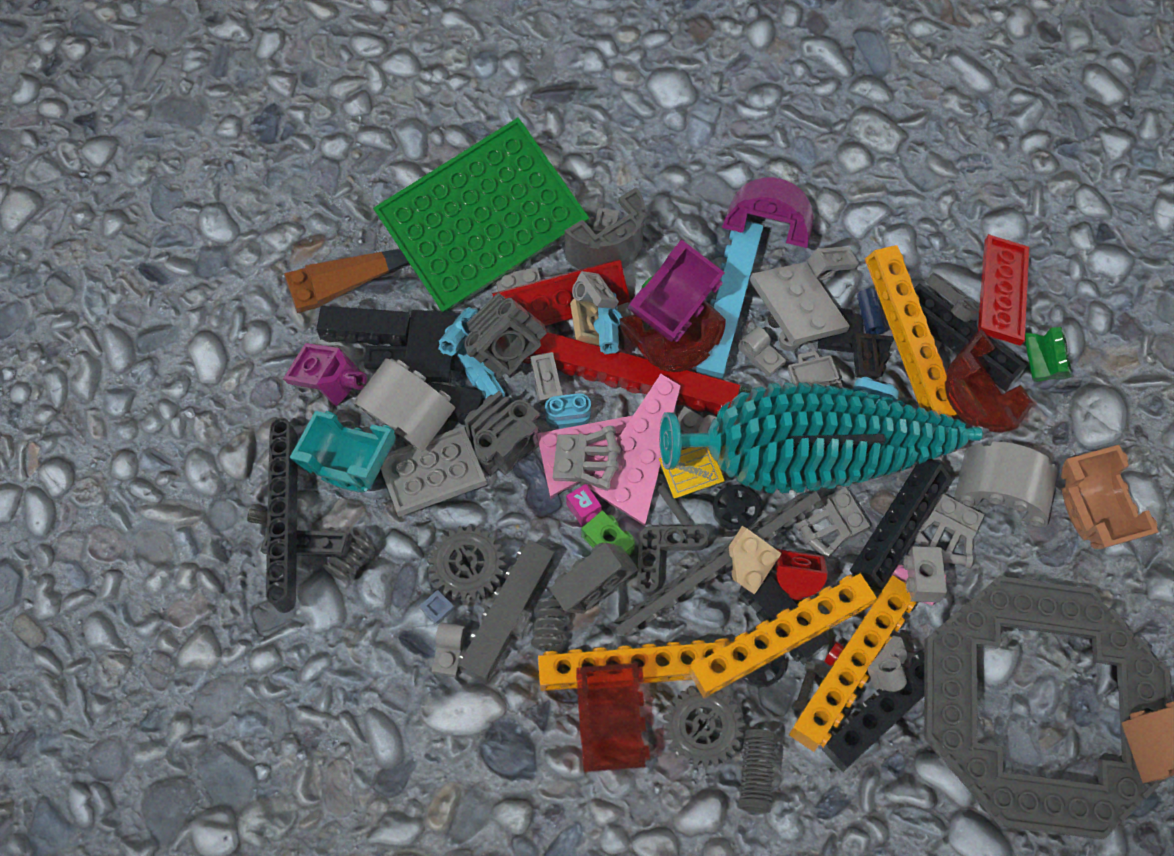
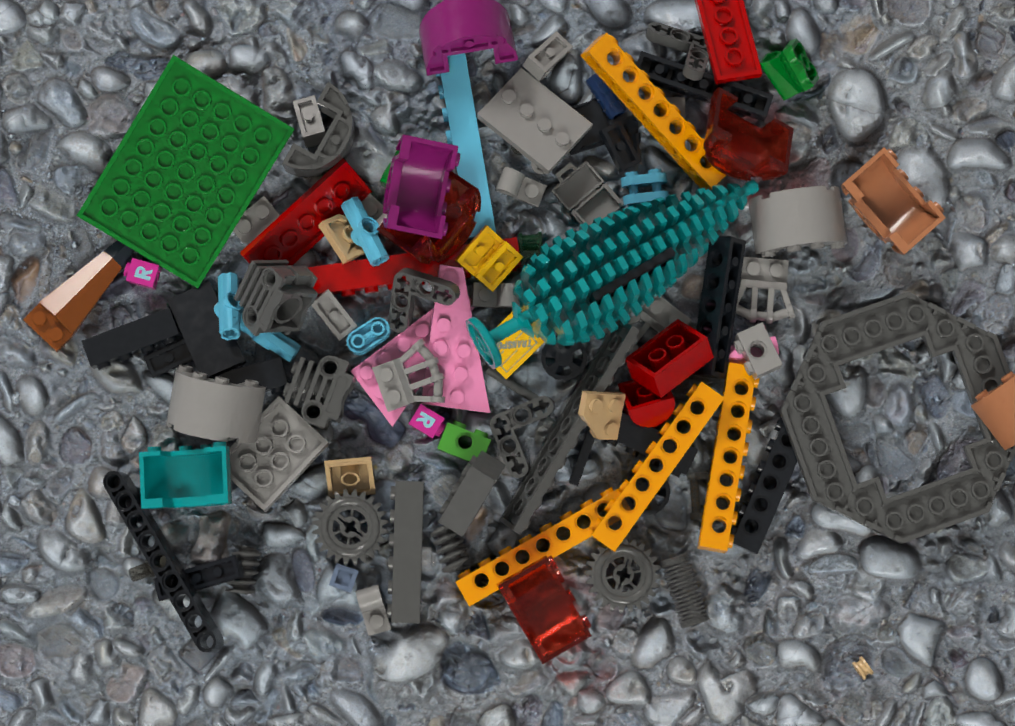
camera: 30 degrees left, 20 degrees up
magenta plate [283,343,367,406] -> none
light grey plate [572,271,619,309] -> none
red tile [824,641,844,666] -> none
light grey plate [867,636,908,692] -> none
none -> dark pink brick [124,258,162,290]
none -> tan slope [324,457,376,498]
none -> dark grey beam [388,268,460,333]
none -> yellow slope [455,225,523,292]
none -> black tile [569,428,595,487]
none -> red brick [625,319,714,398]

